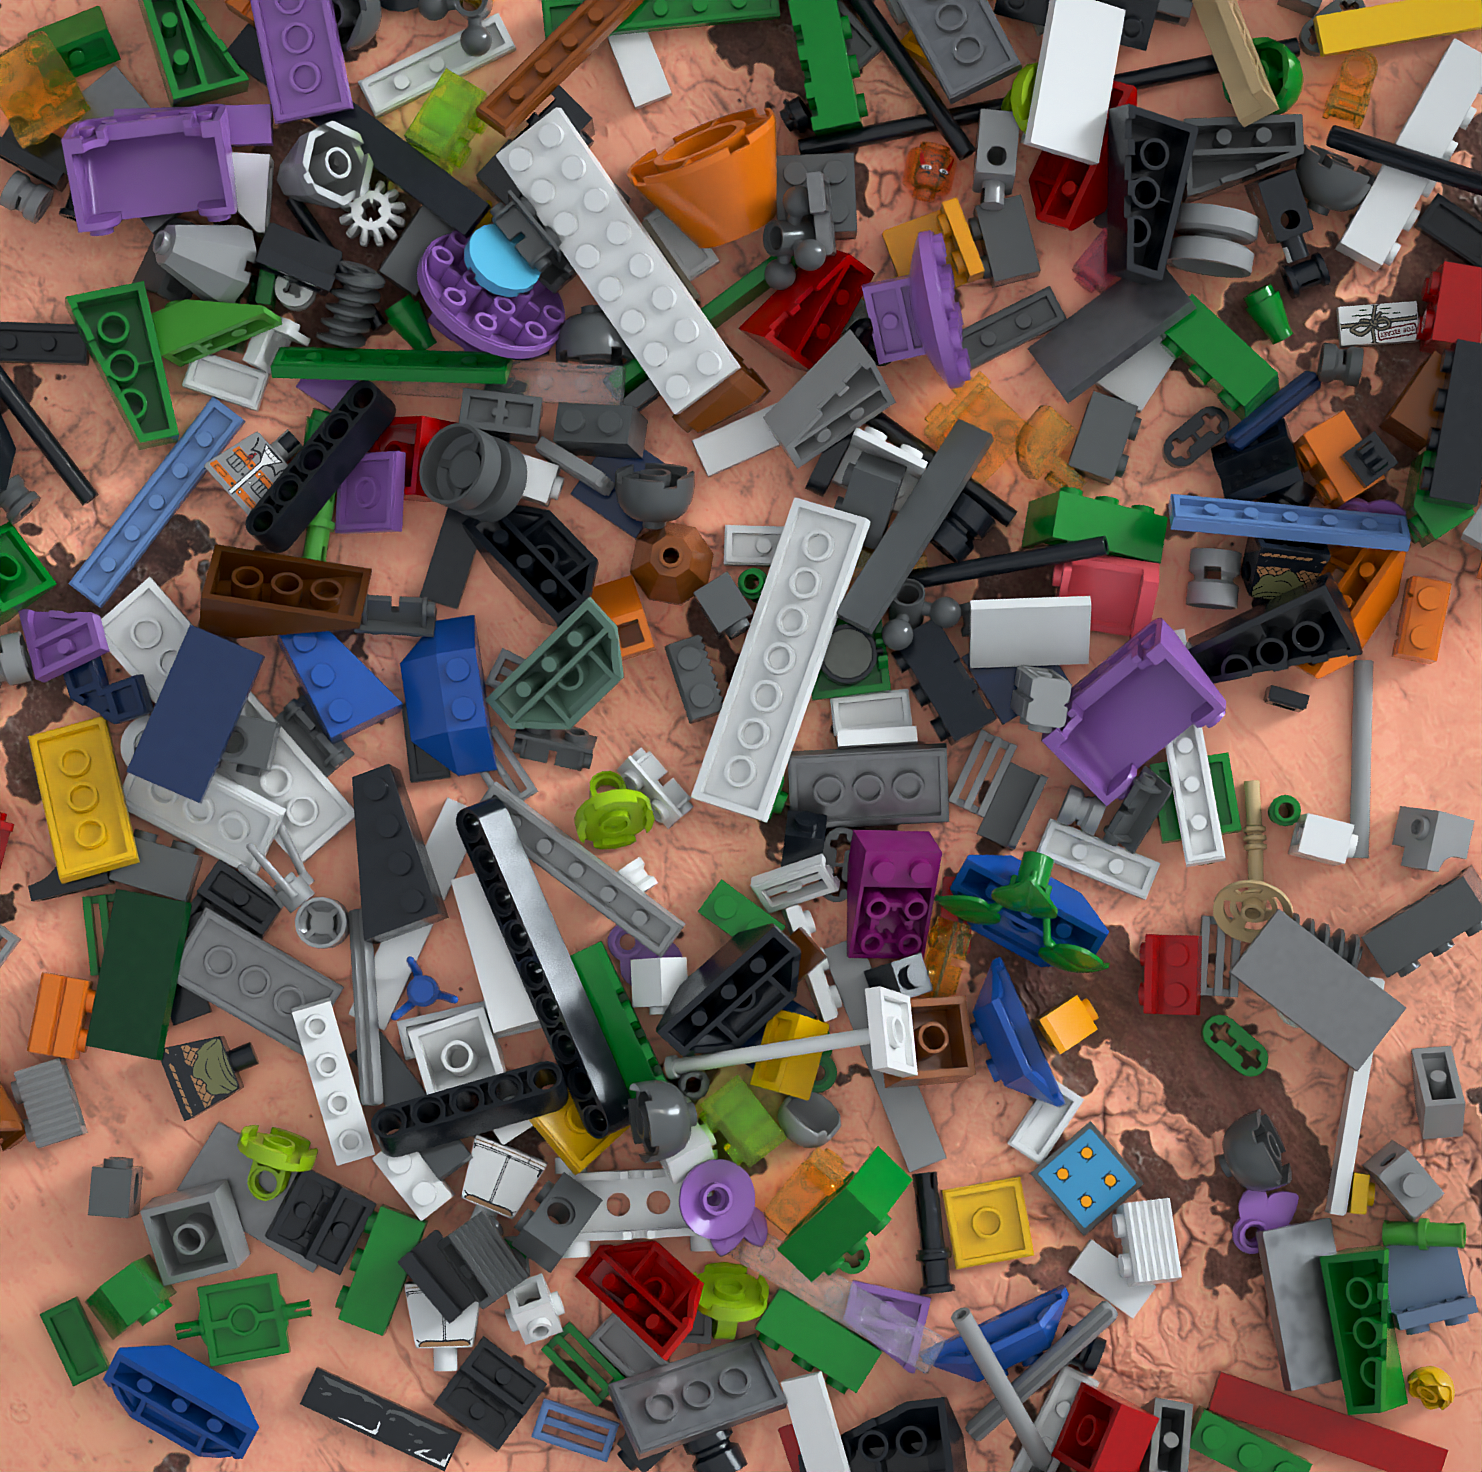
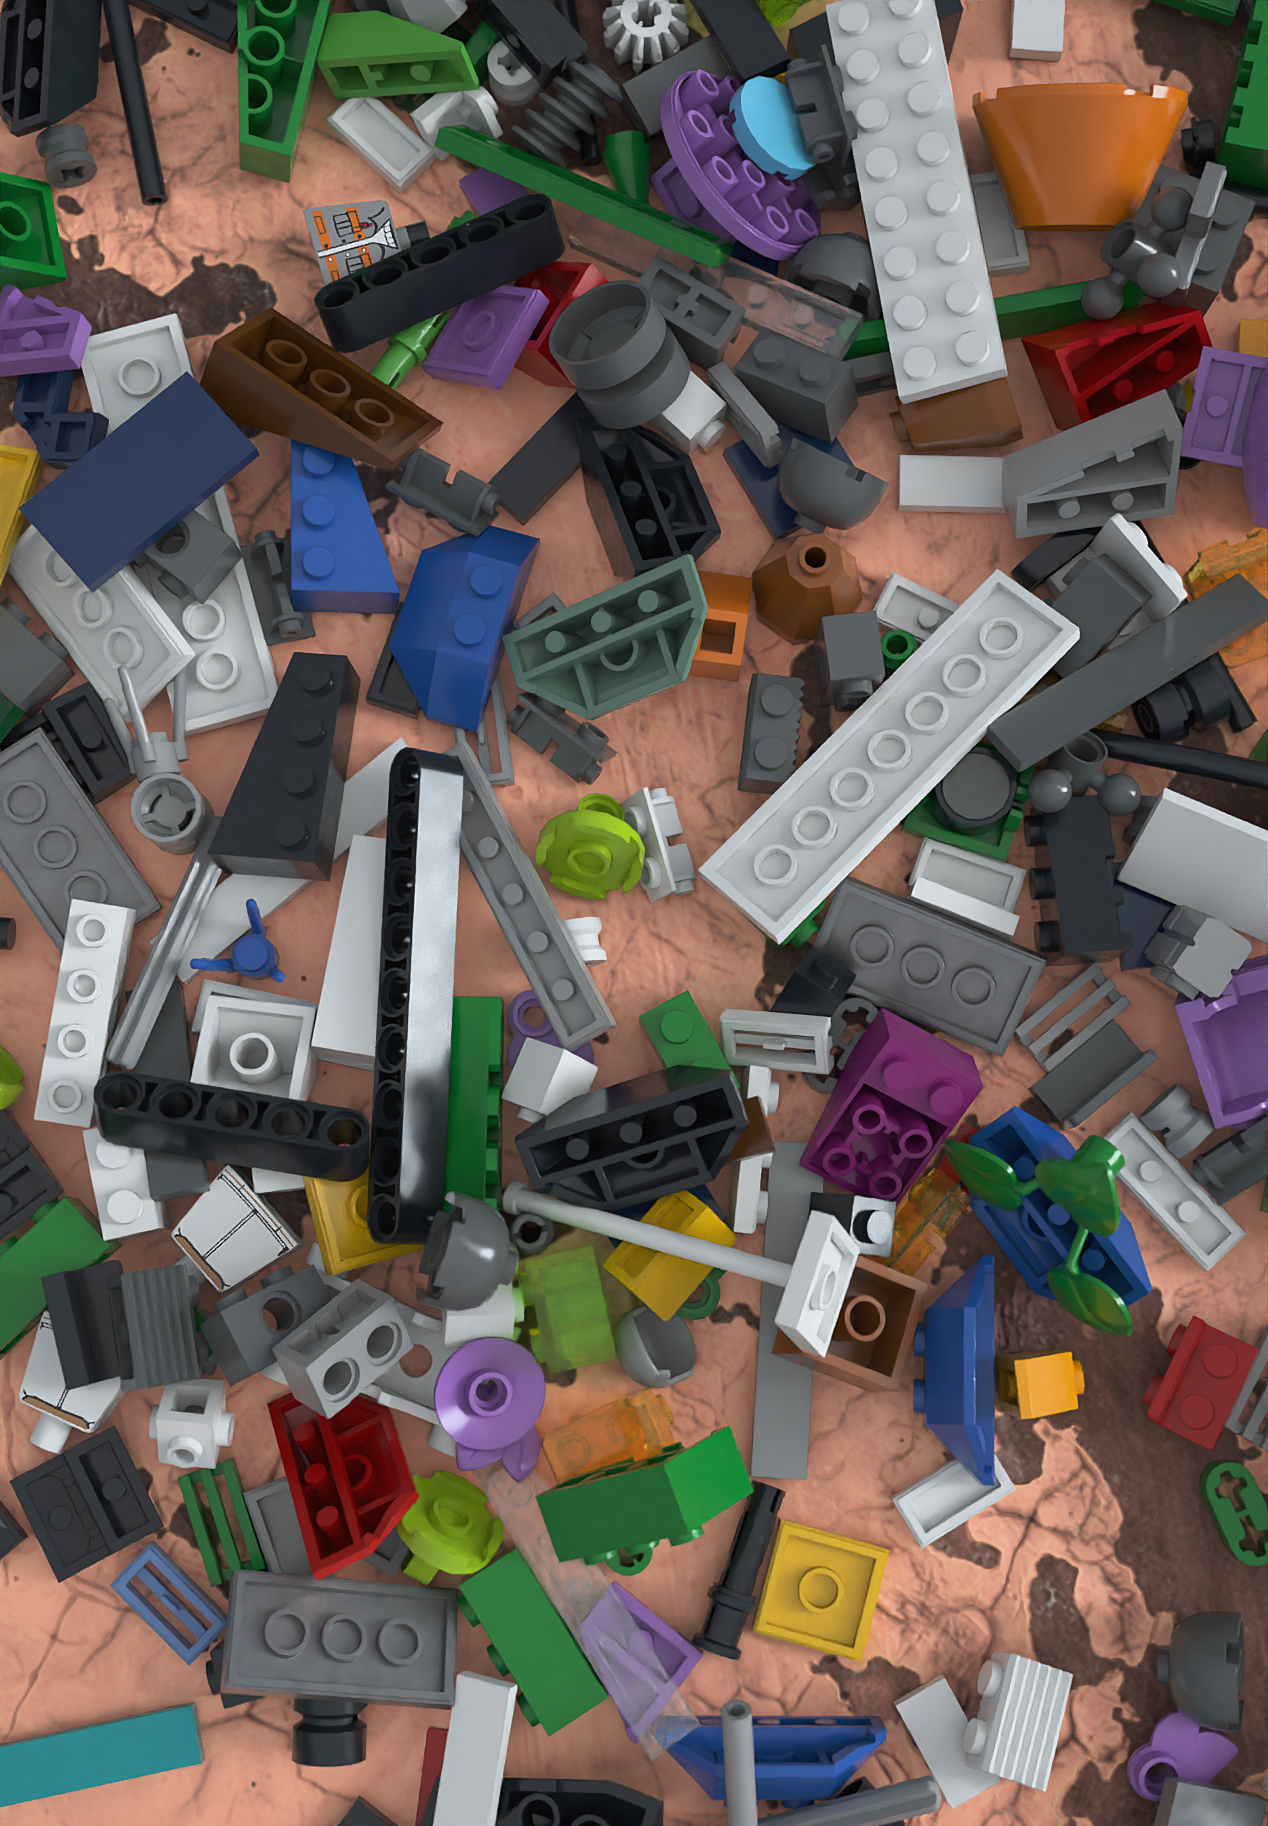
camera: 25 degrees right, 5 degrees down
medium blue tile [68,397,246,609] -> none
dark azure slope [1031,1121,1144,1236] -> none
none -> light grey brick [272,1279,414,1419]

